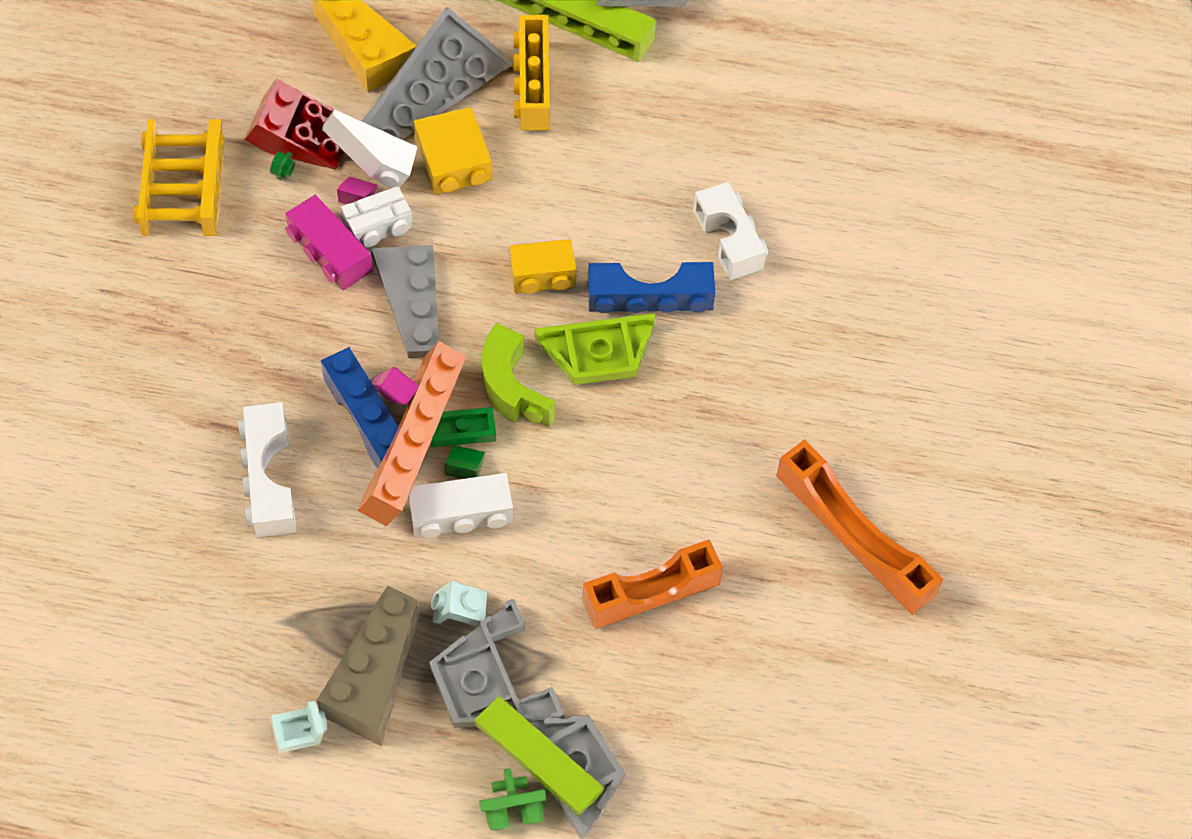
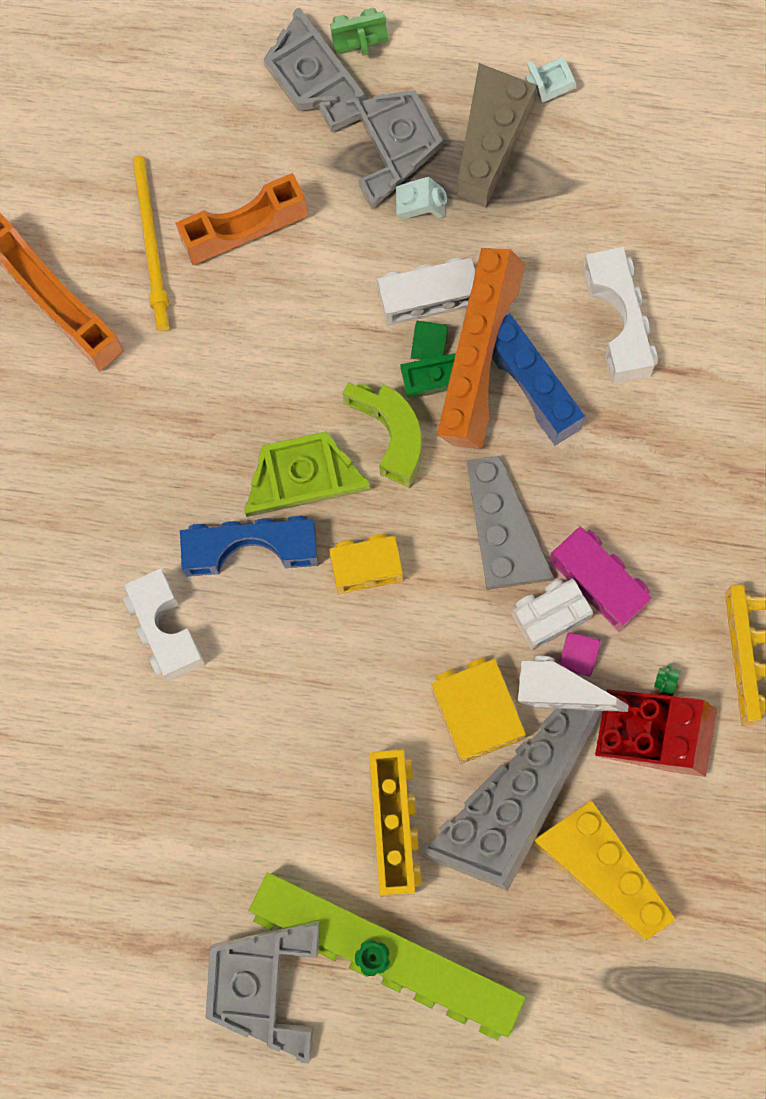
camera: 175 degrees left, 15 degrees up
dark pink slope [370,367,419,406] -> none
lime tile [474,696,604,817] -> none
none -> yellow bar [133,156,169,331]

